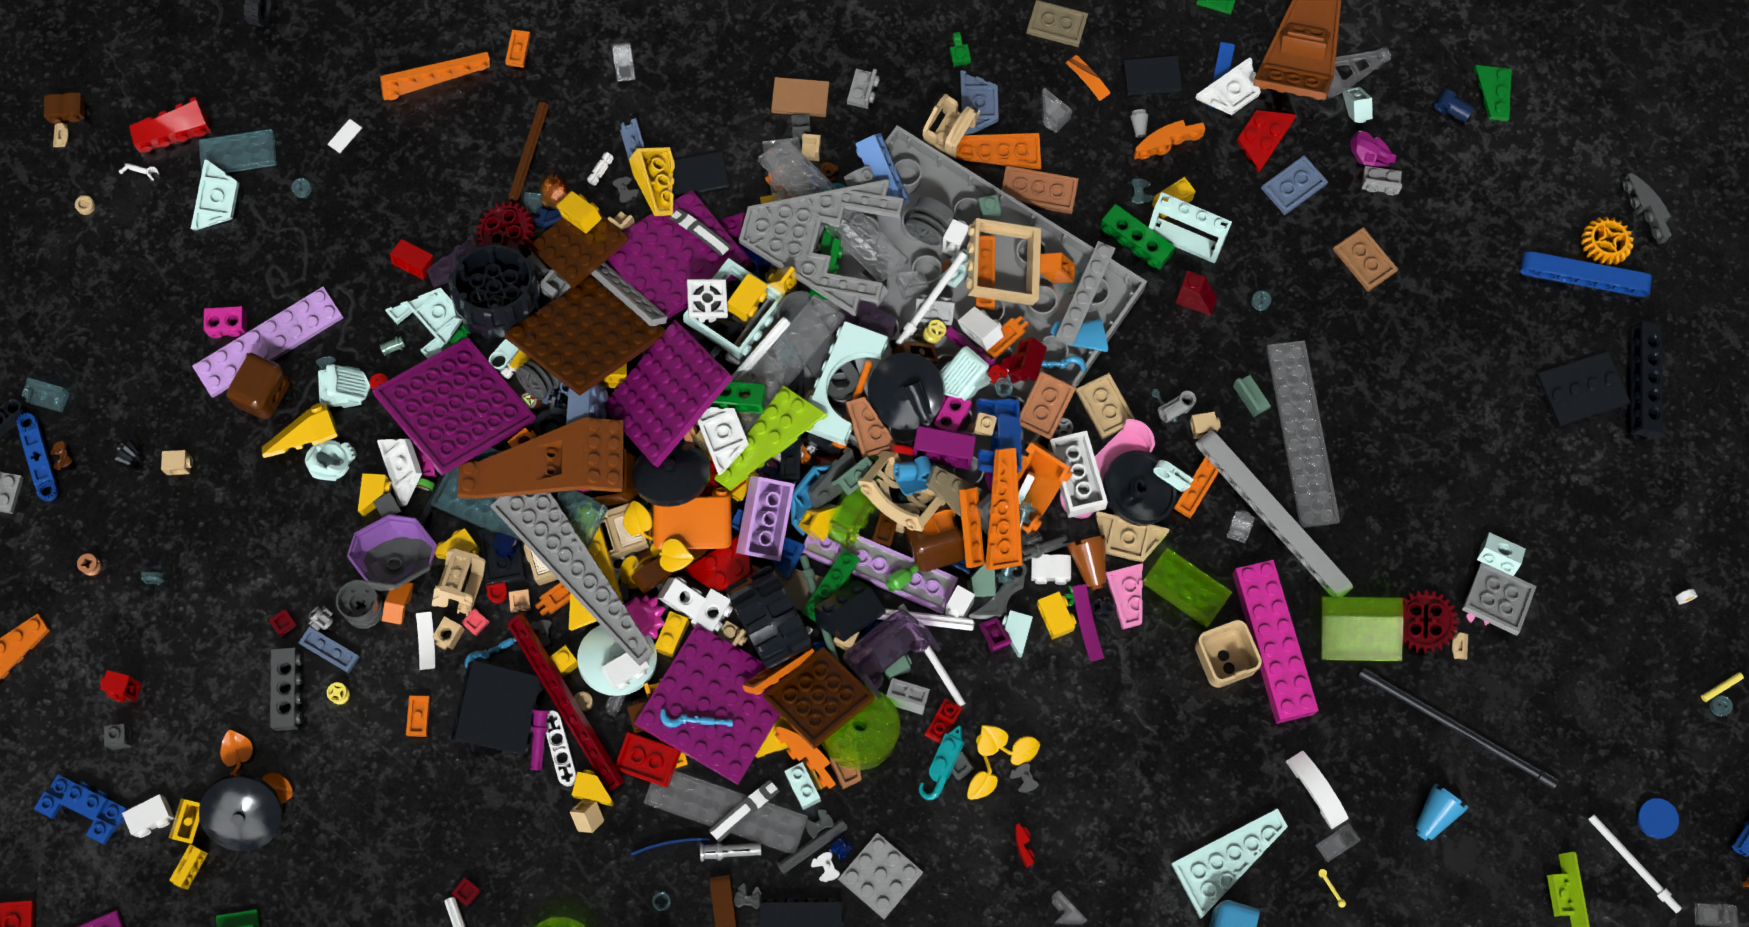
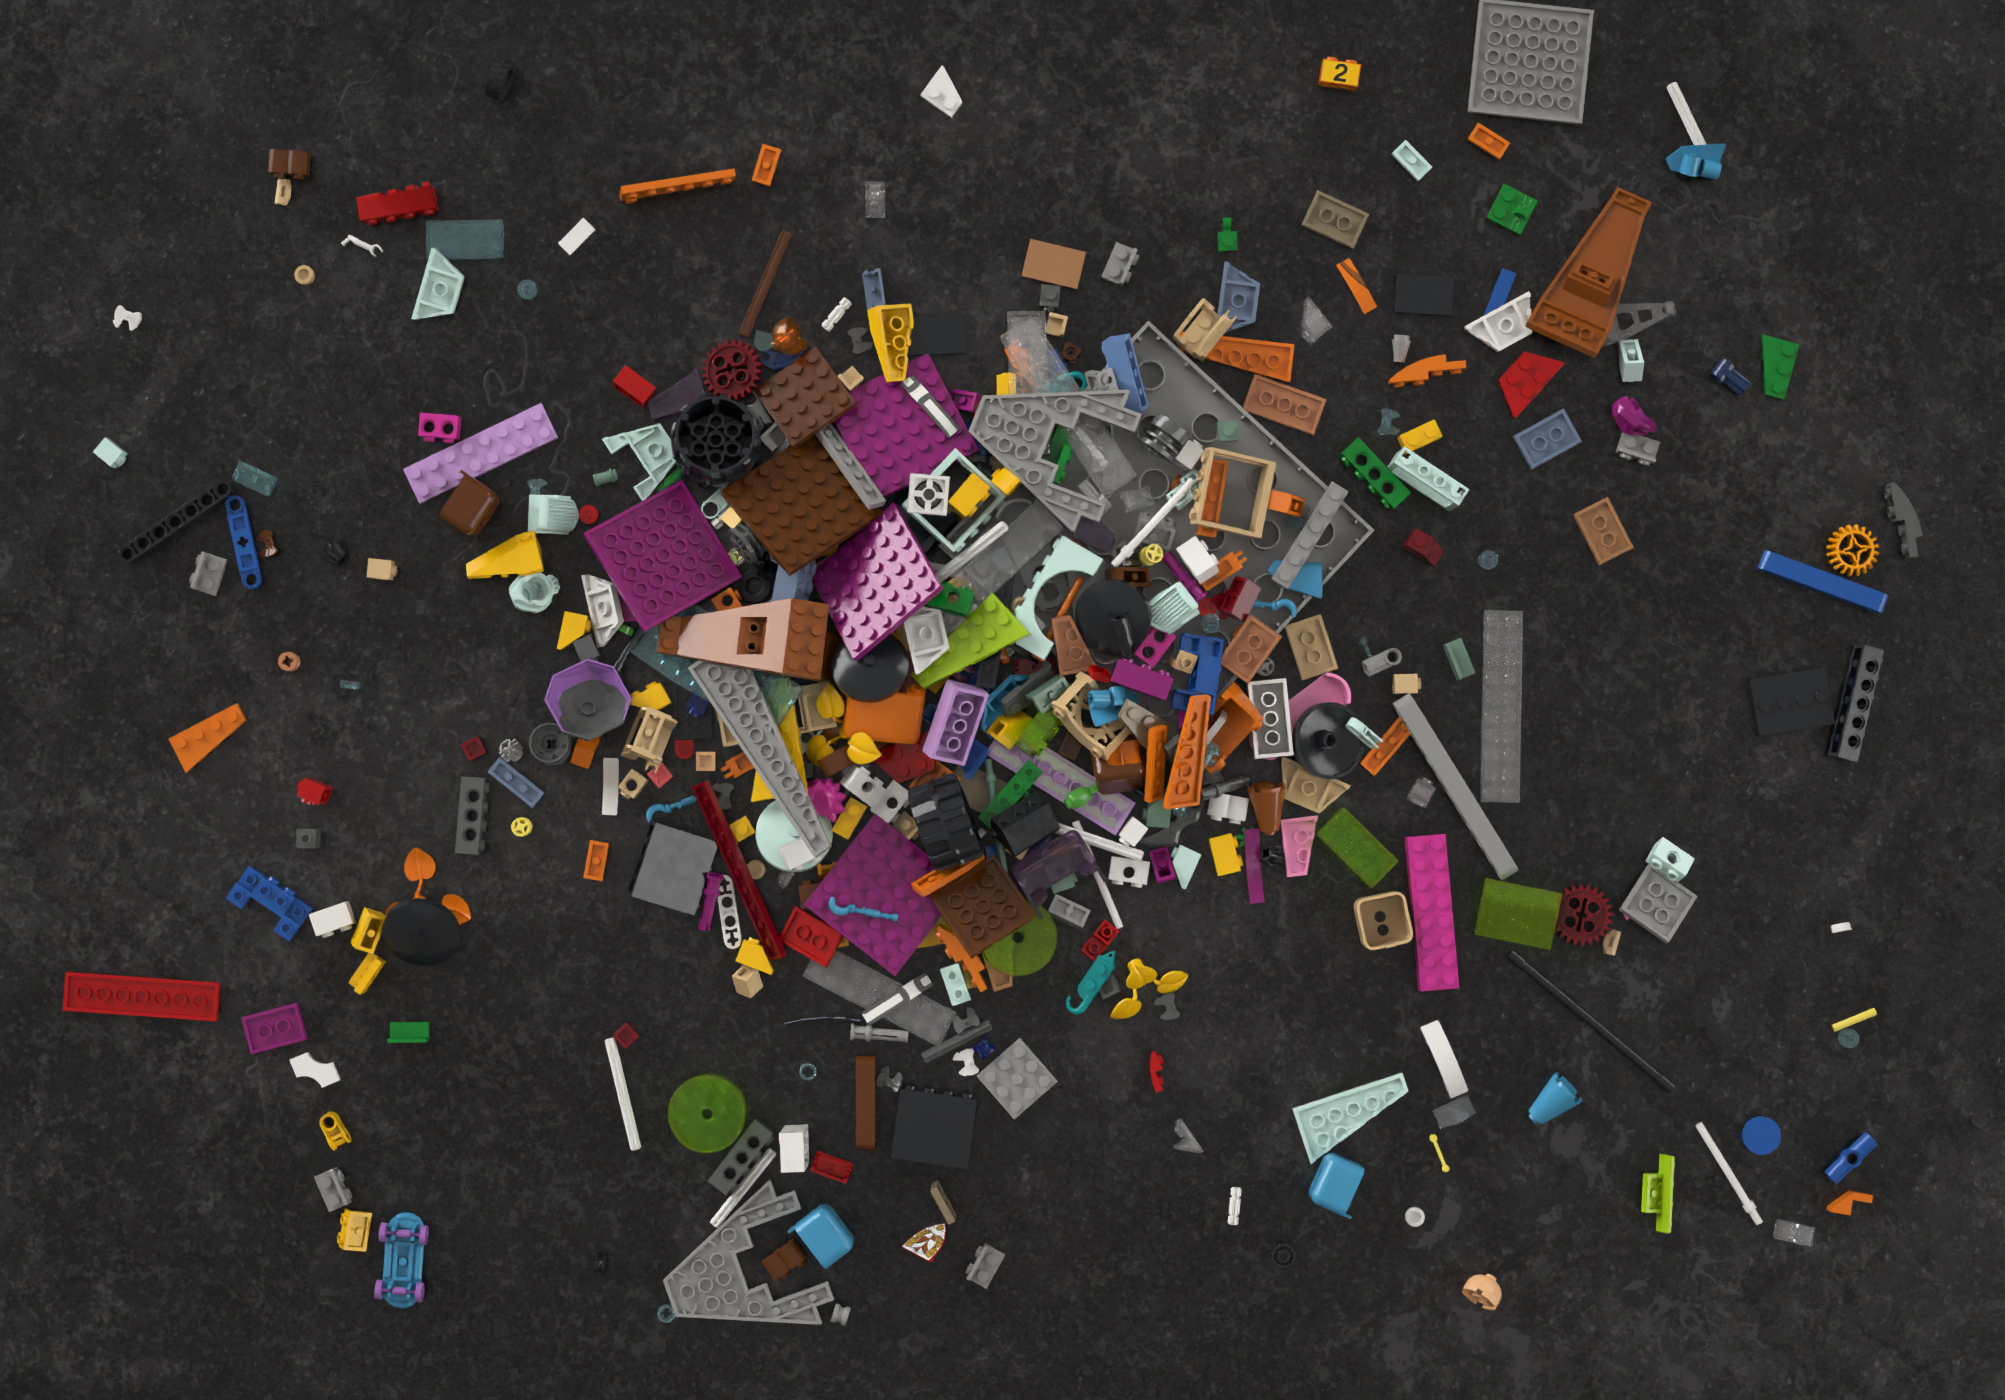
camera: 10 degrees right, 15 degrees up
yellow brick [556,191,602,234] -> none
none -> white brick [1108,856,1150,888]

